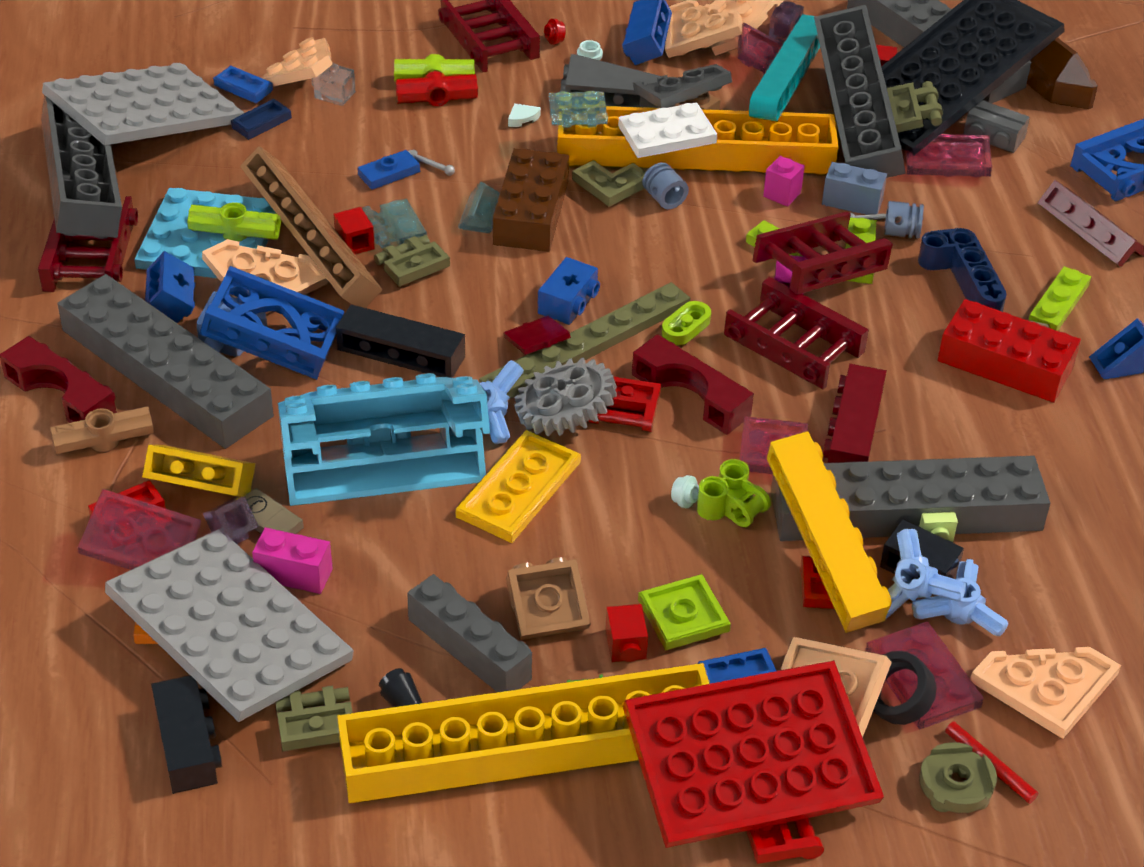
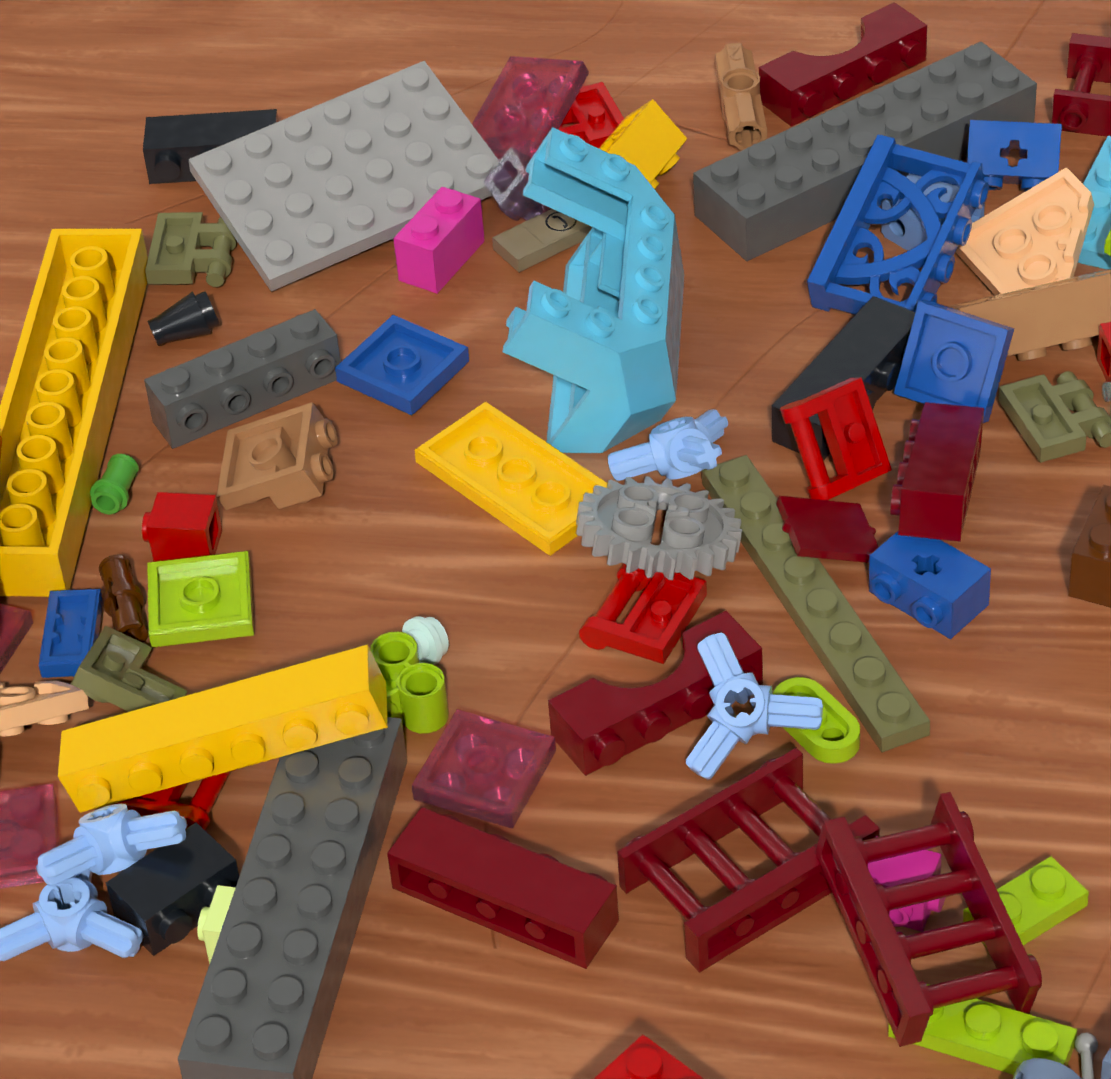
camera: 110 degrees right, 0 degrees up
none -> olive plate [71,626,187,712]
none -> reddish brown pin [99,555,148,643]
none -> blue plate [335,315,469,415]
none -> light blue bush [686,633,823,780]
none -> red plate [780,377,892,500]
none -> dark red brick [890,402,984,542]
none -> blue plate [894,300,1015,423]

